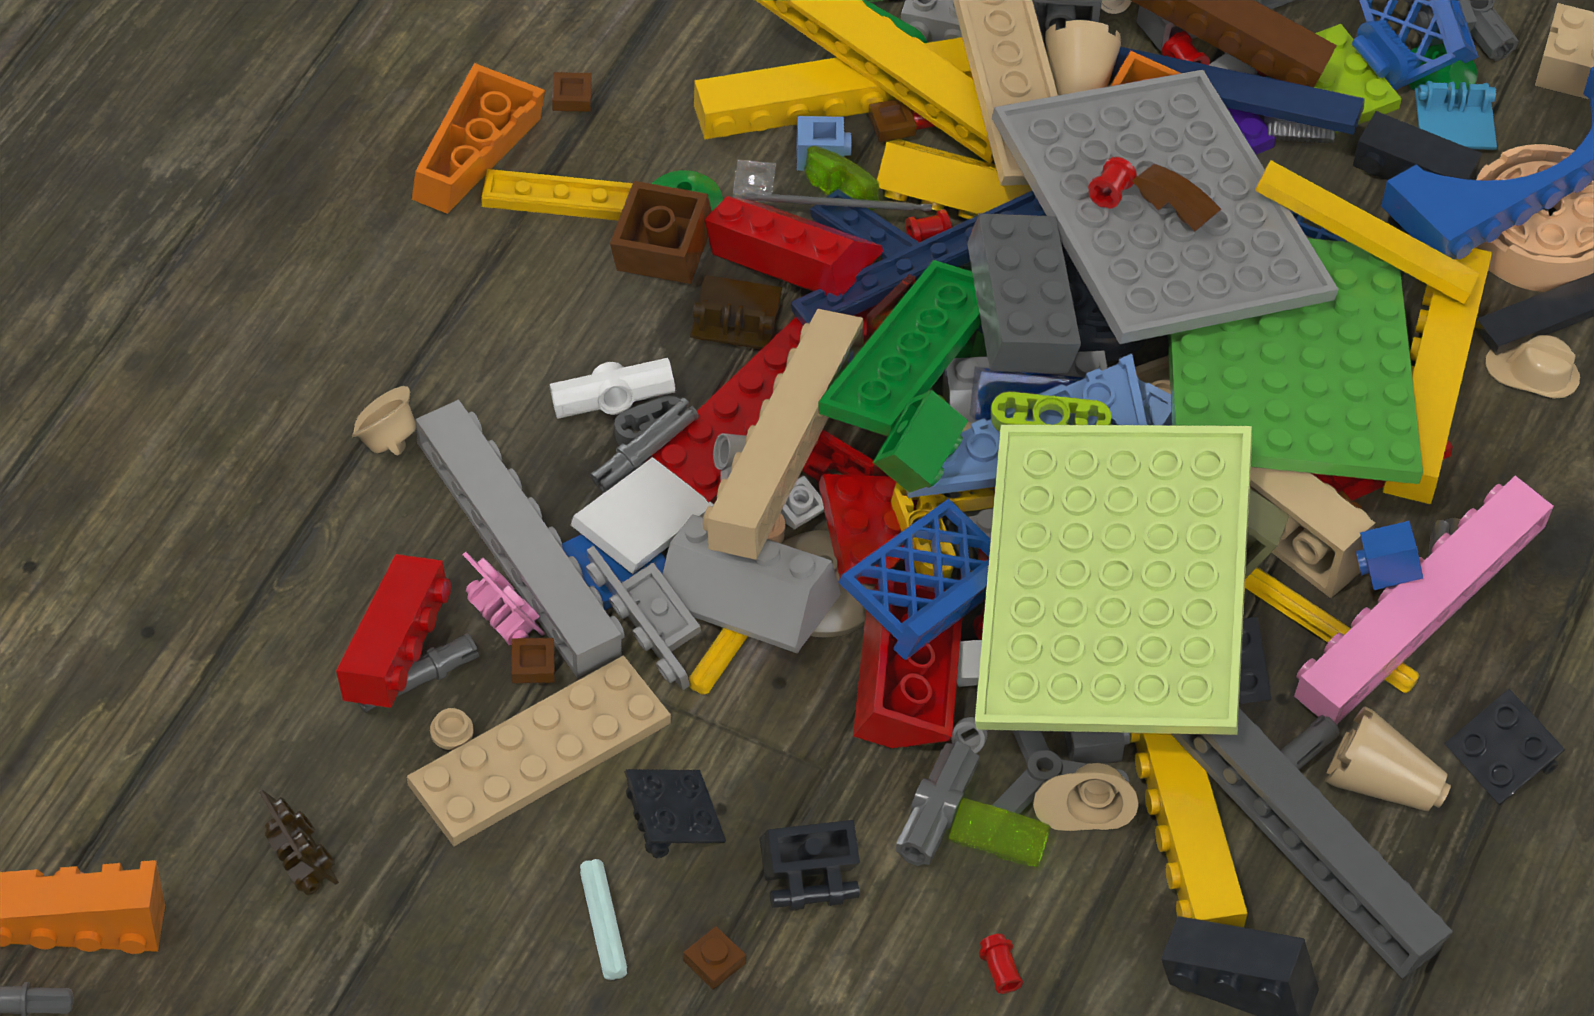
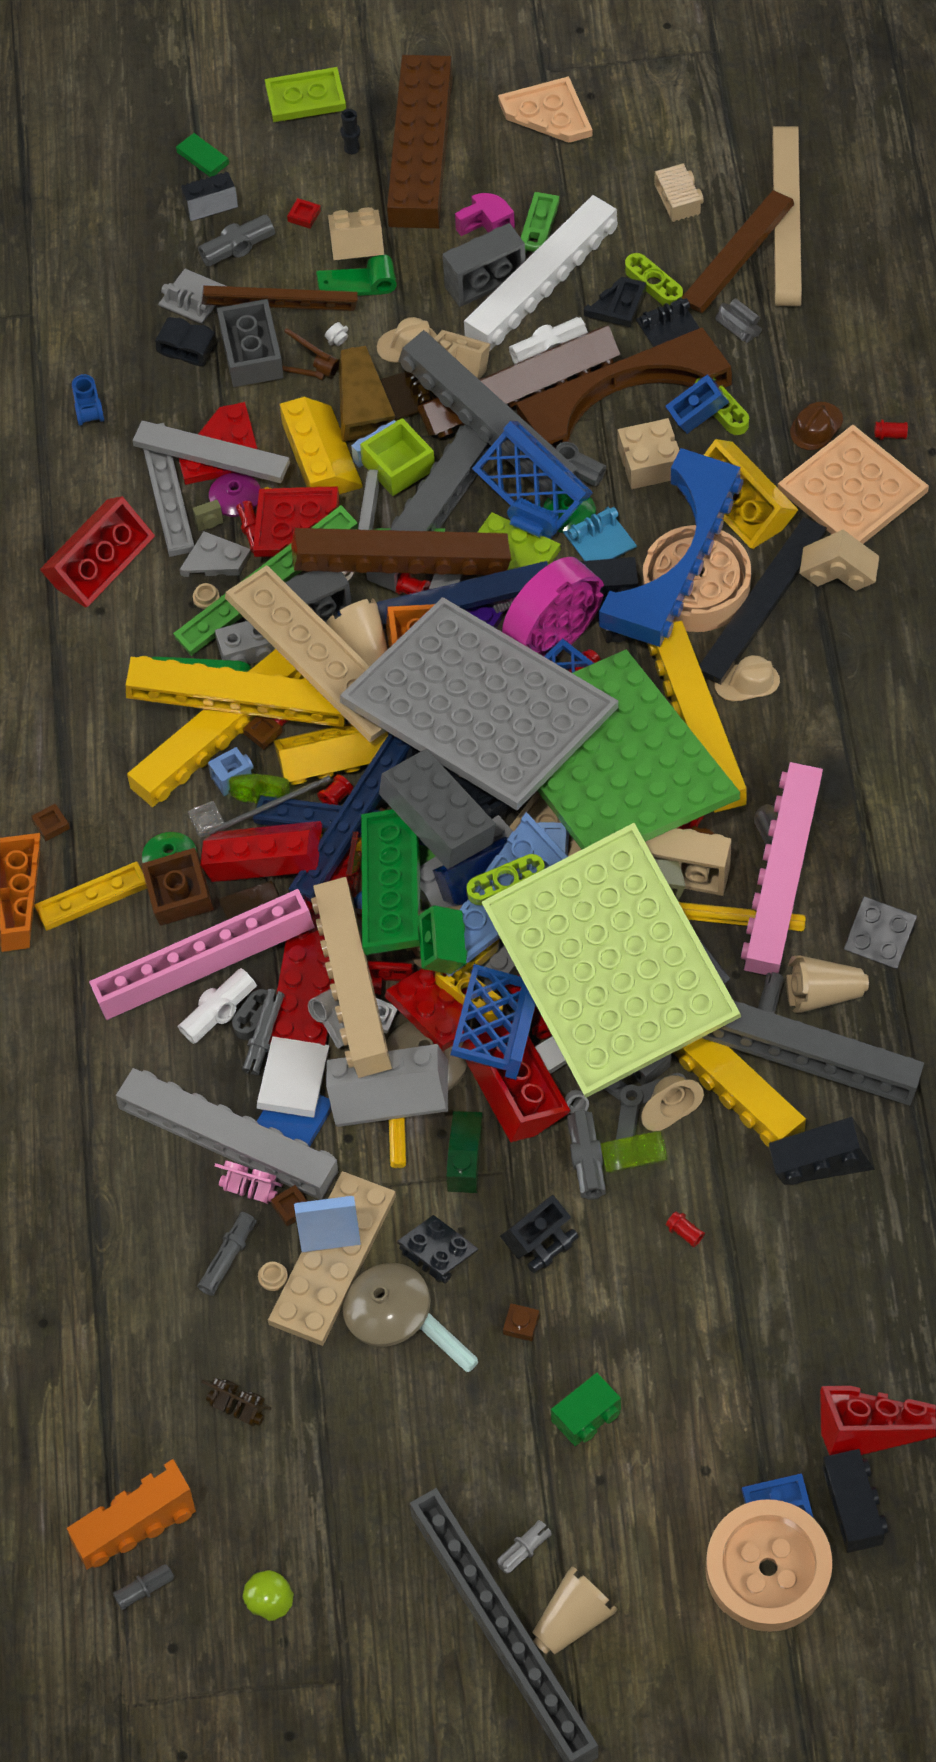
camera: 25 degrees left, 5 degrees up
red brick [336,554,451,708] -> none
tan piece [352,386,416,456] -> none
light grey bracket [586,546,701,691] -> none
red bush [1088,157,1137,209] -> none
reddish brown slope [1132,163,1222,232] -> none
yellow tile [1255,160,1479,304] -> none
blue brick [1356,521,1423,590] -> none
none -> bright pink brick [89,889,315,1020]
none -> light blue tile [294,1196,361,1252]
none -> dark tan dish [343,1263,431,1347]
none -> dark green slope [446,1111,483,1193]
none -> dark pink brick [502,557,604,657]

